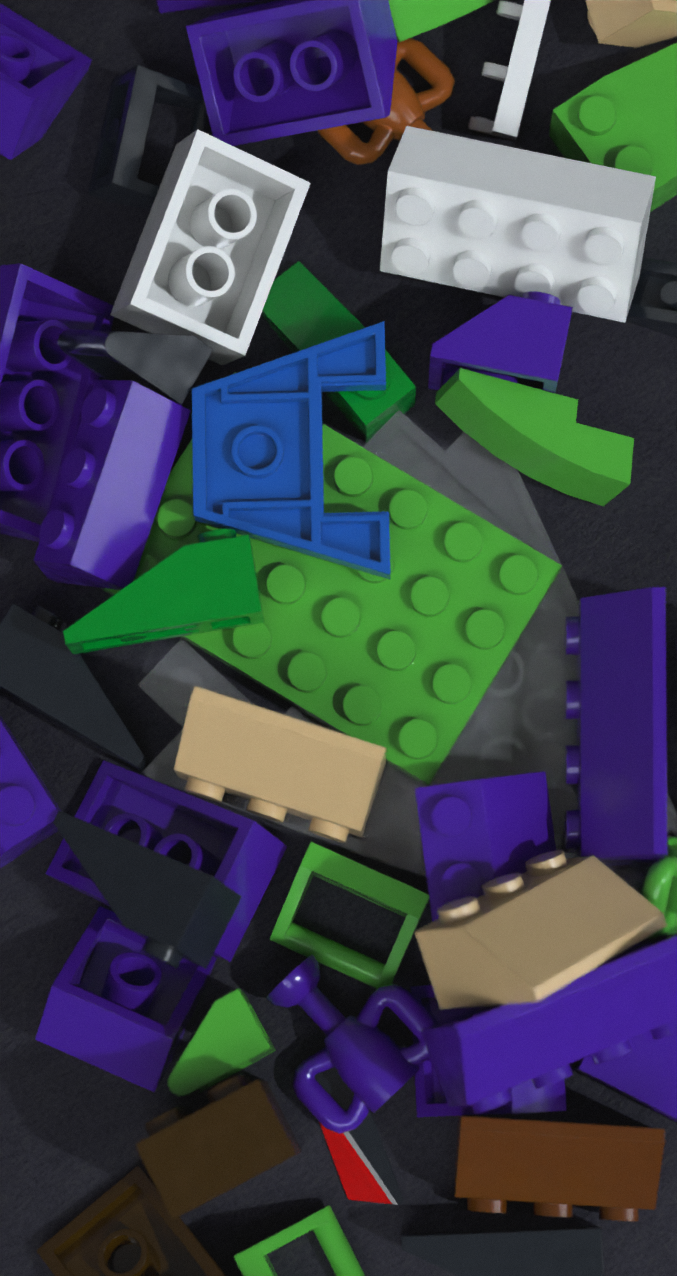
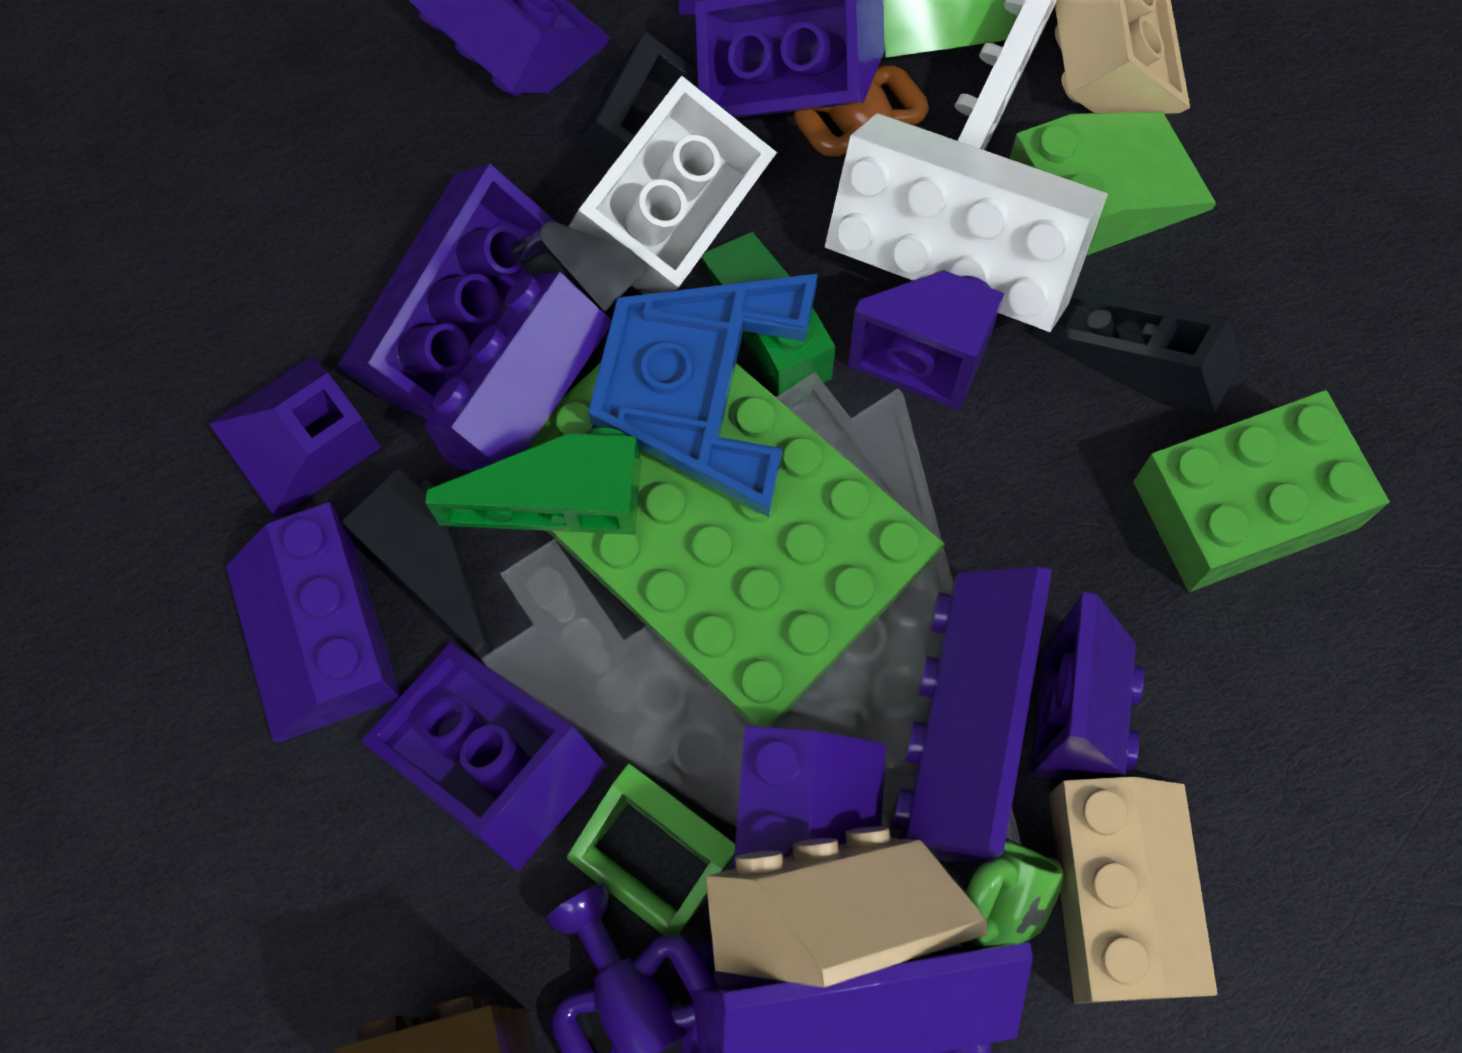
camera: 10 degrees right, 10 degrees down
dark purple slope [35,906,217,1092] -> none
black slope [53,811,242,969] -> none
bright green tile [168,988,276,1097] -> none
tan slope [174,686,386,843] -> none
bright green slope [435,368,634,507] -> none

